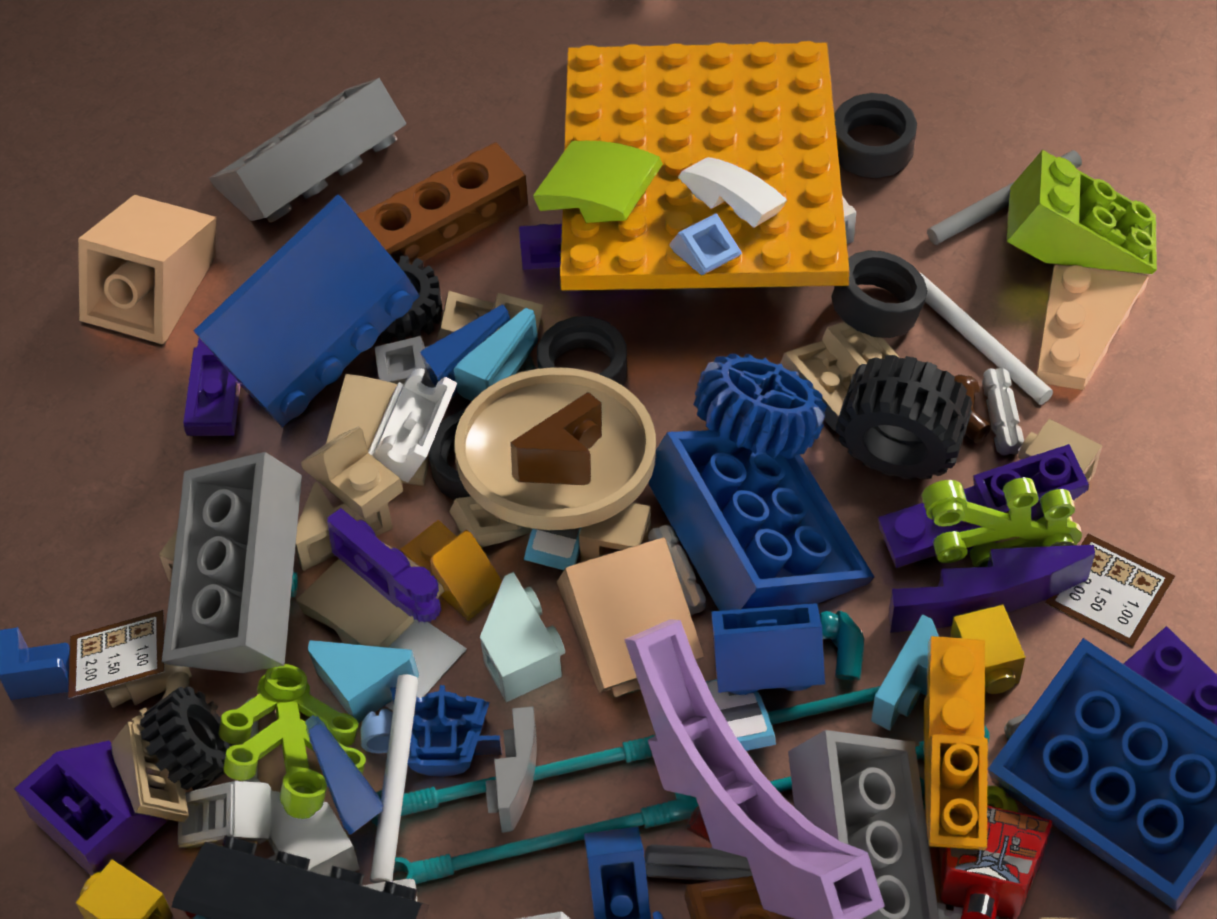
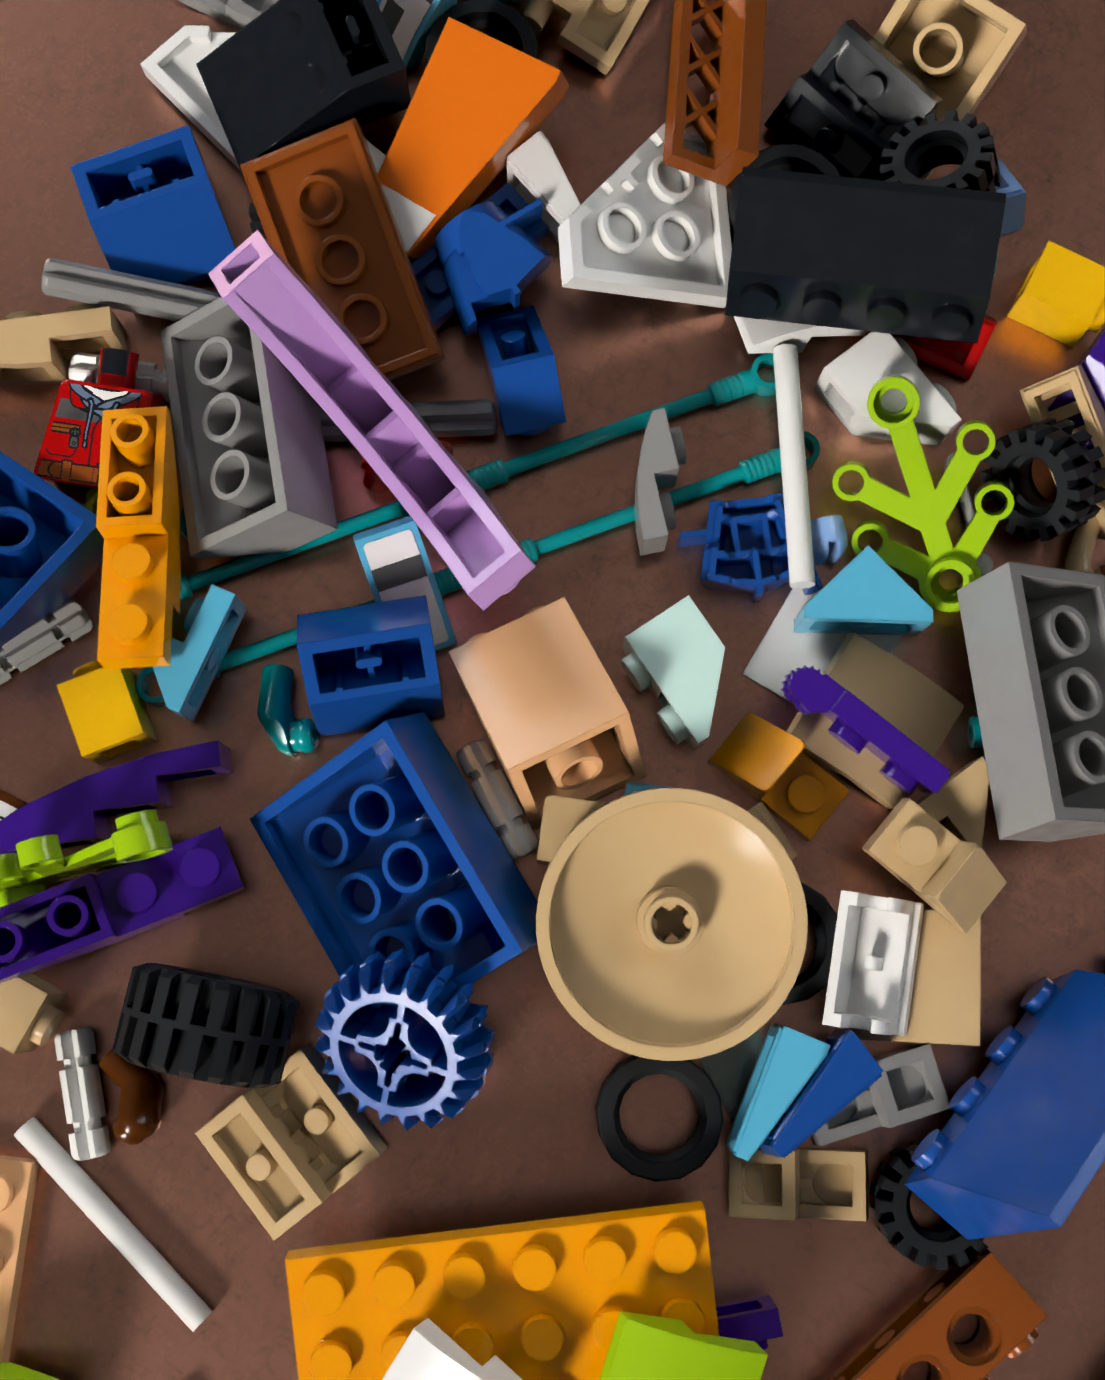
camera: 170 degrees right, 25 degrees up
white slope [178,781,271,849] -> none
blue slope [305,715,383,835] -> none
reddish brown slope [510,392,602,485] -> none
light blue slope [669,213,742,275] -> none
black tyre [831,250,928,338] -> none

